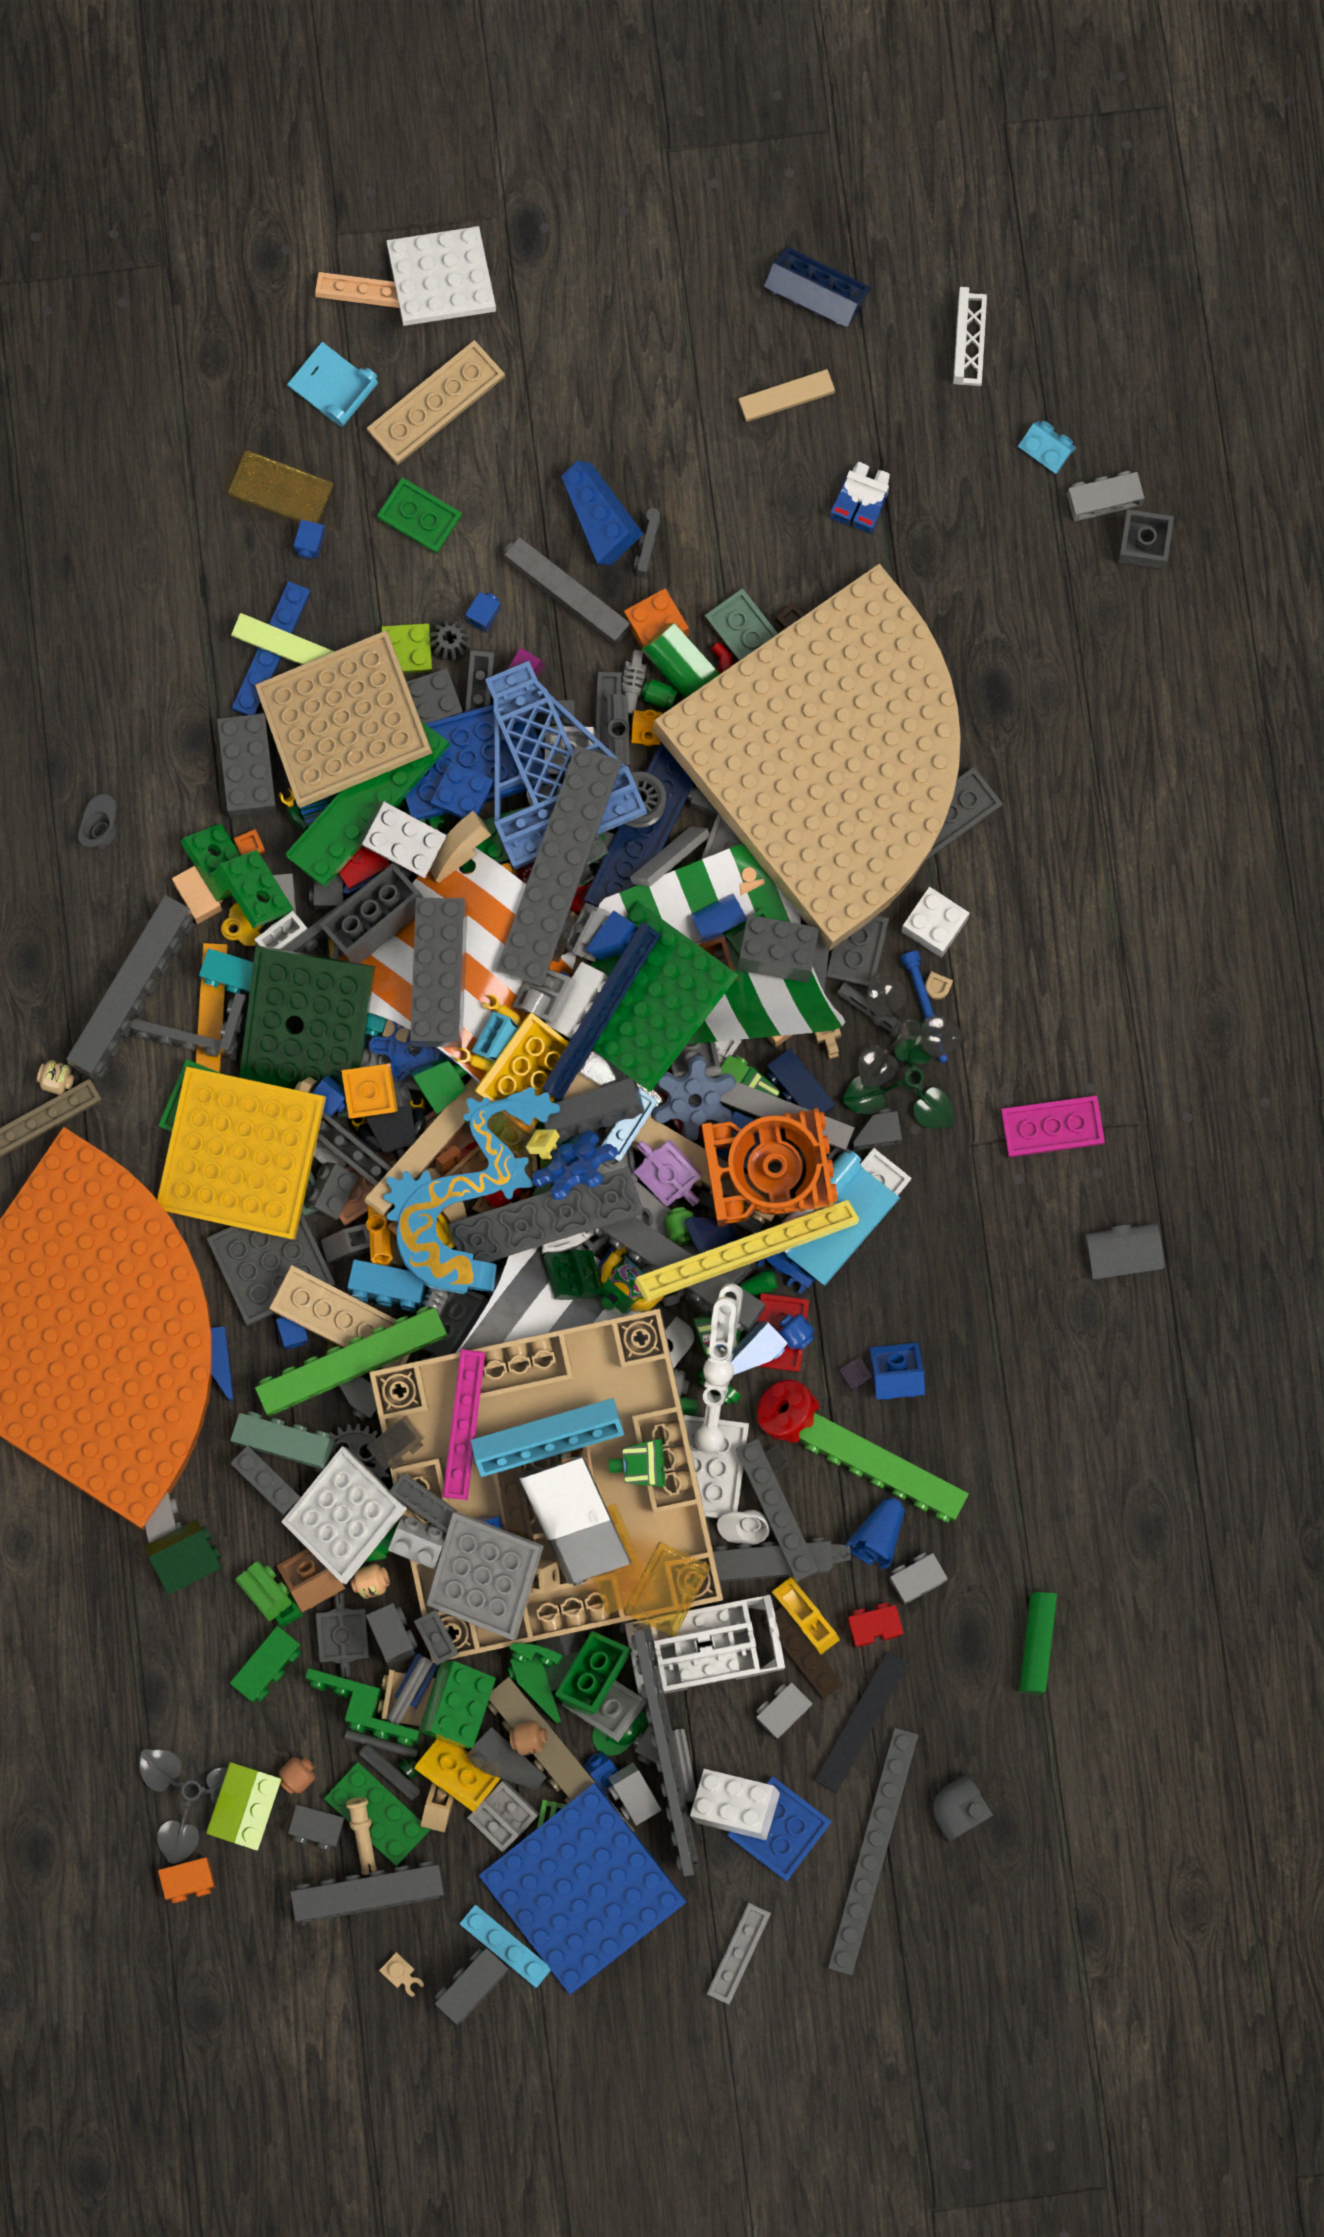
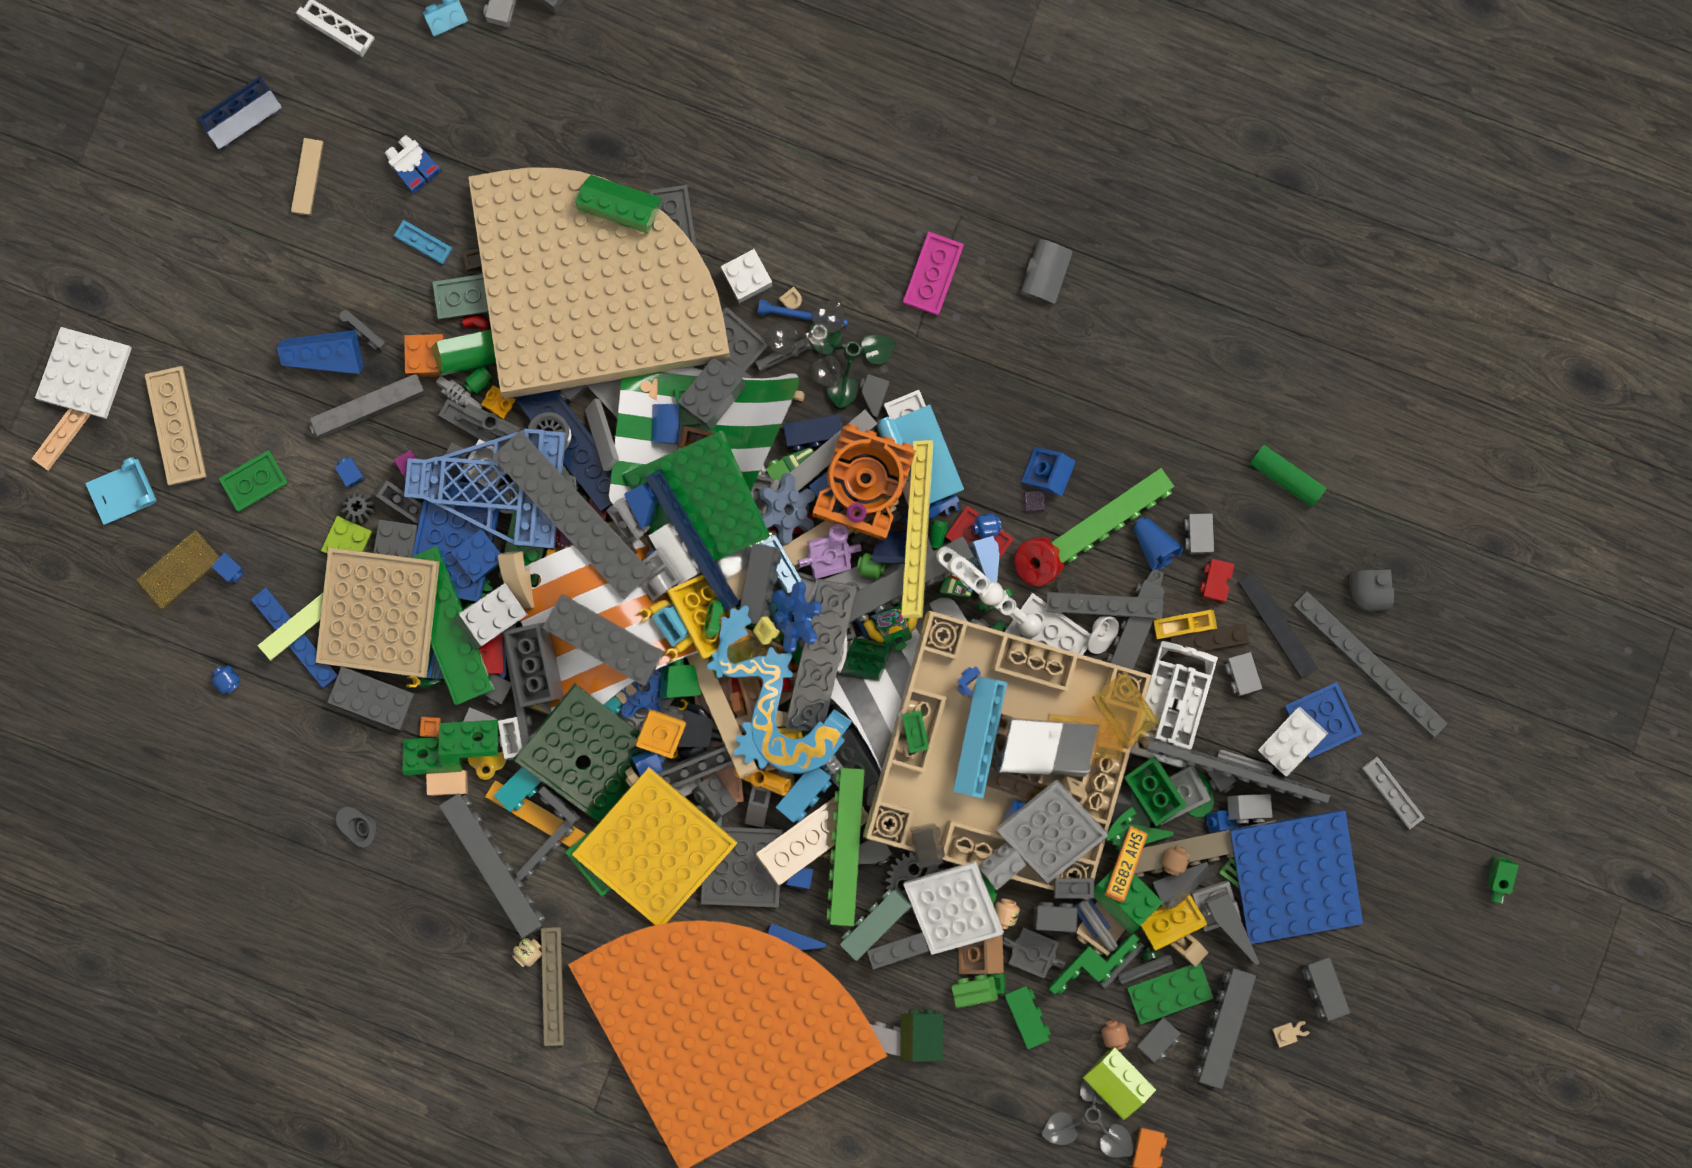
camera: 65 degrees left, 5 degrees up
tan pin [346,1797,377,1875] -> none
dark grey plate [389,1472,461,1534] -> none
dark pink tile [443,1349,486,1500] -> none
medium azure plate [460,1905,551,1988] -> none
torso [608,1438,666,1487] -> none
none -> blue head [211,666,240,694]
none -> dark azure tile [394,220,453,265]
none -> green slope [575,175,662,234]
none -> green plate [703,599,723,638]
none -> lavender tile [828,524,848,544]
none -> magenta plate [847,503,866,523]
none -> green plate [901,710,929,753]
none -> blue bracket [957,666,981,698]
none -> tile [1105,826,1148,903]
none -> dark grey slope [1204,890,1260,965]
none -> green torso [1488,856,1519,903]

